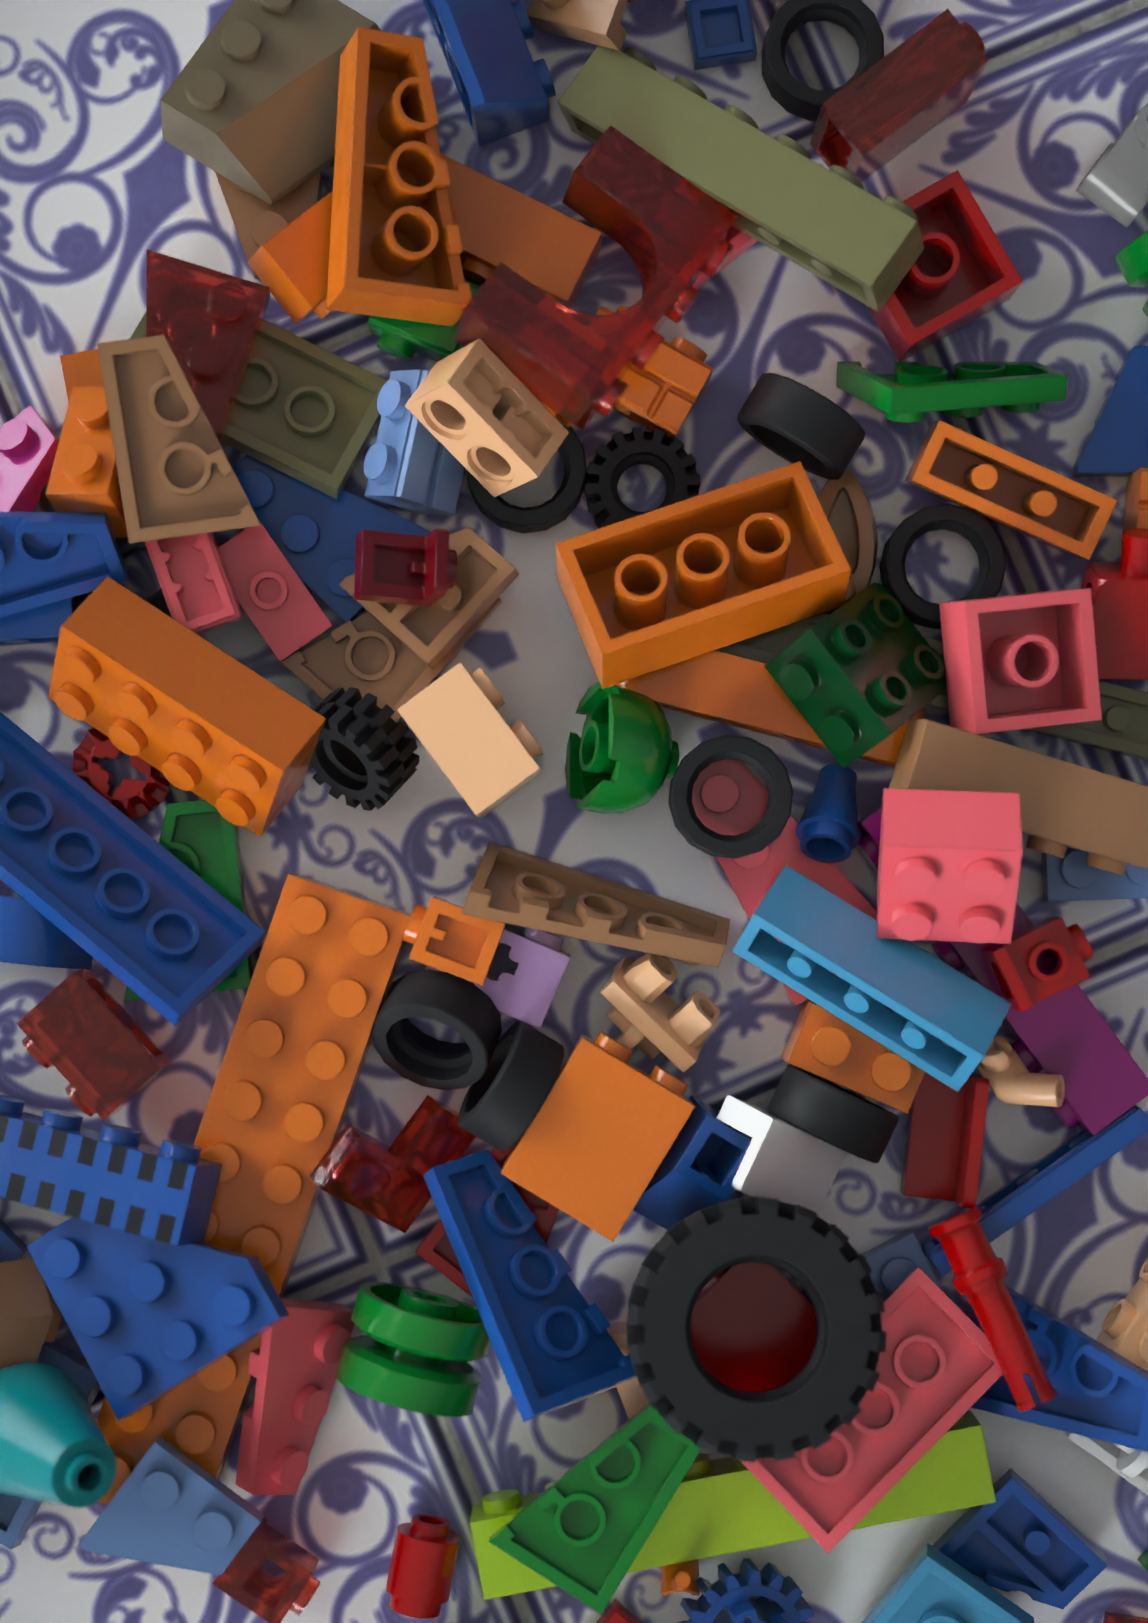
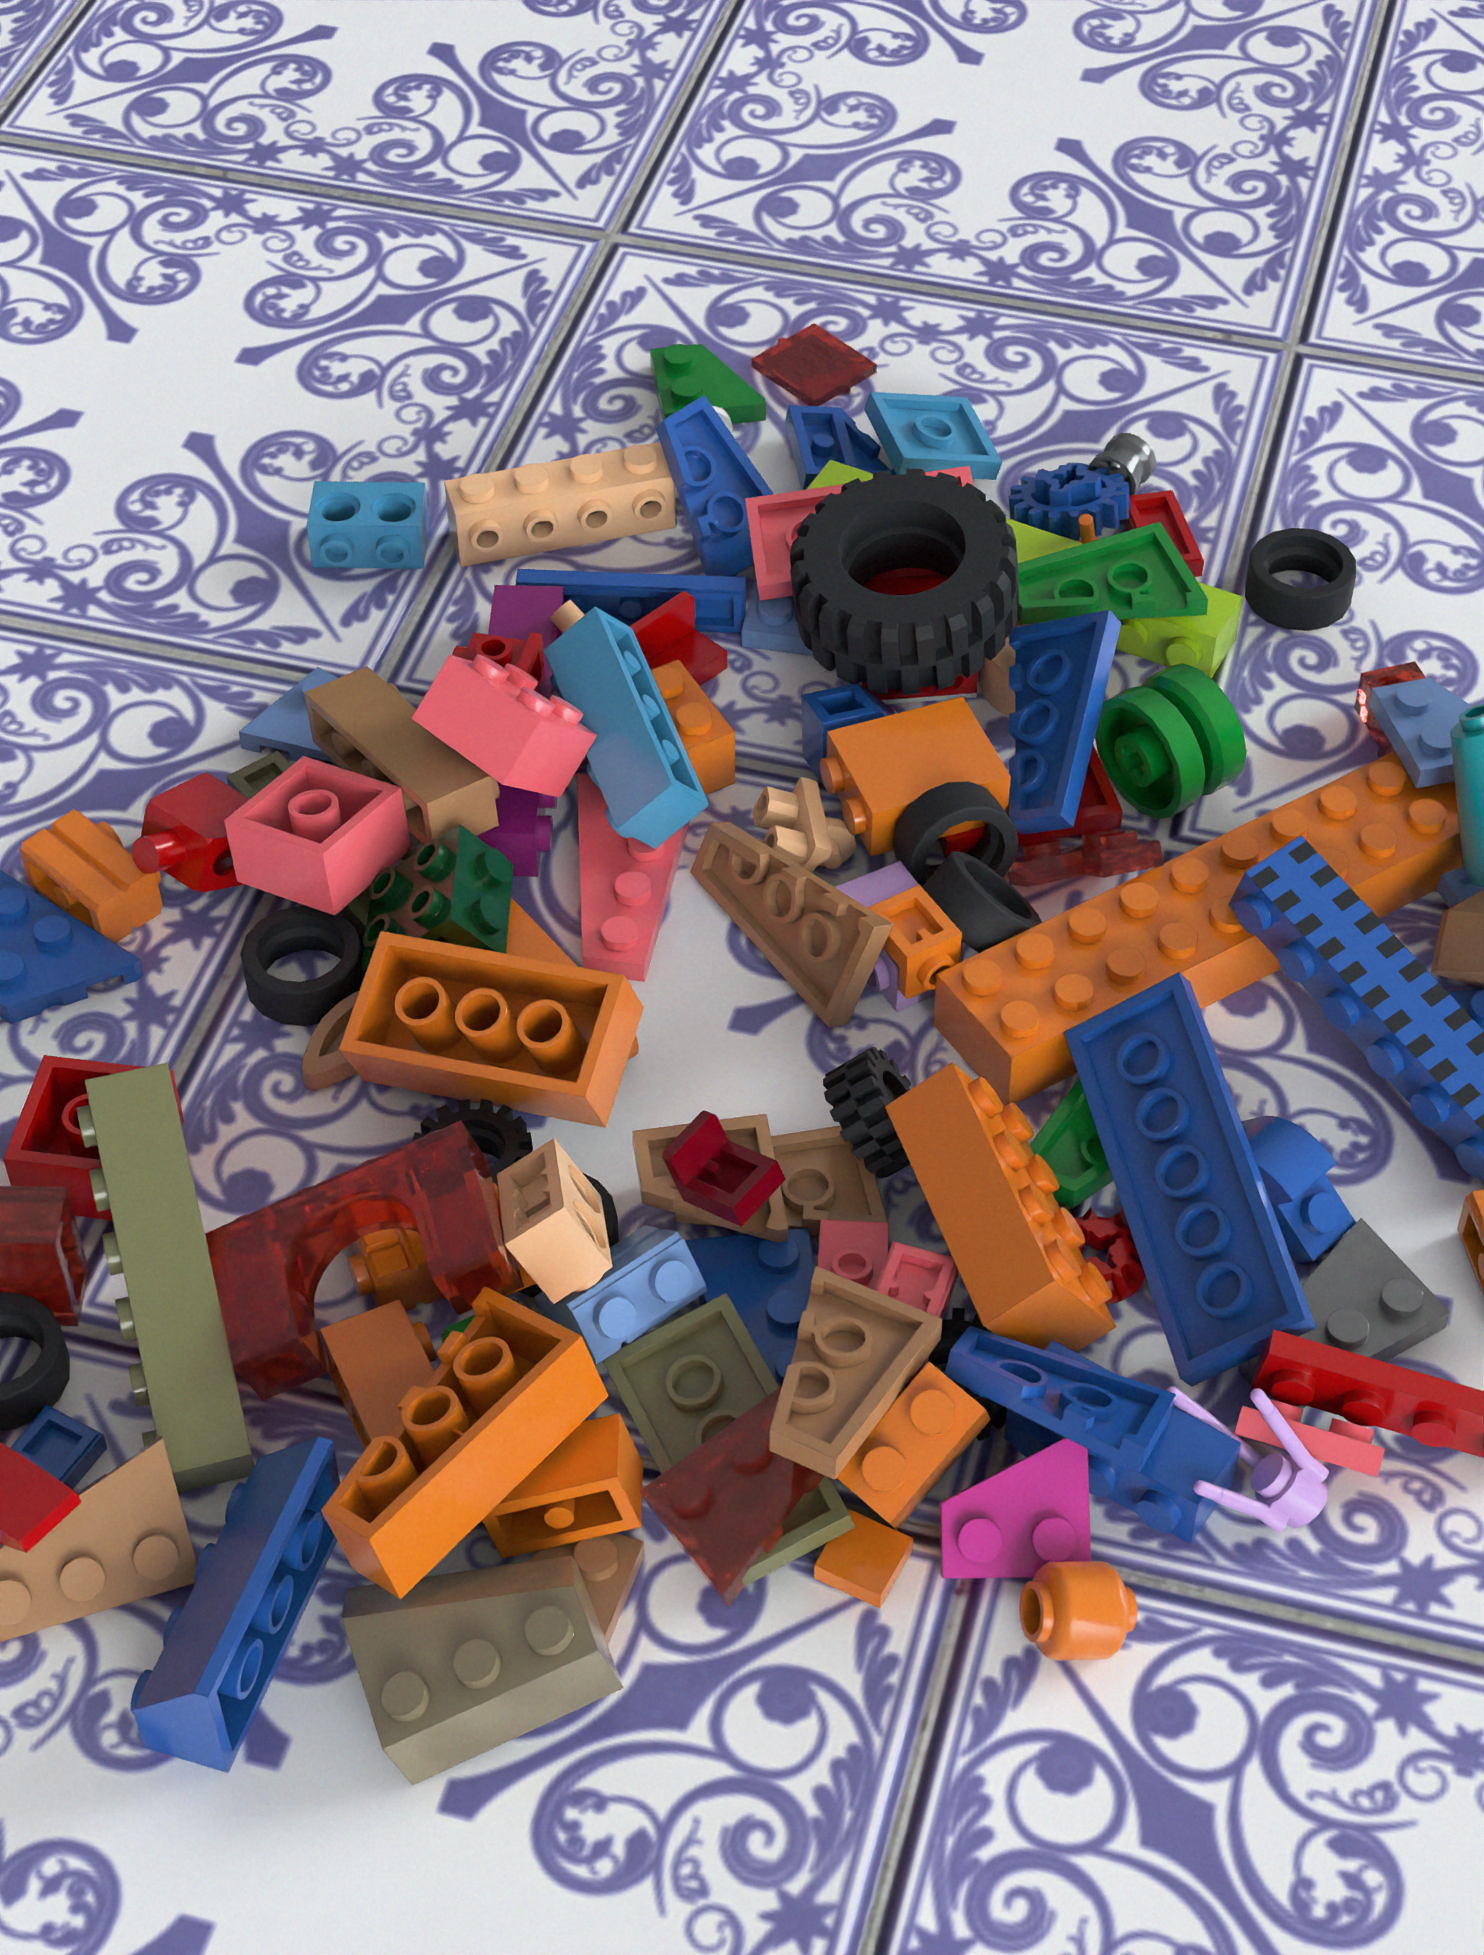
camera: 140 degrees left, 40 degrees down
clear red brick [16,969,172,1120] -> none
blue plate [26,1217,289,1420] -> none
coral wing [235,1298,355,1495] -> none
red brick [386,1514,460,1619] -> none
light nougat brick [397,662,543,819] -> none
green cylinder [565,682,679,813] -> none
black tyre [668,735,793,859] -> none
white panel [717,1095,847,1216] -> none
black tyre [737,373,866,480] -> none
black tyre [767,1065,899,1163] -> none
blue cone [796,764,860,863] -> none
green wing [836,362,1067,423] -> none
orange brick [905,420,1118,560] -> none
red pin [928,1206,1058,1412] -> none

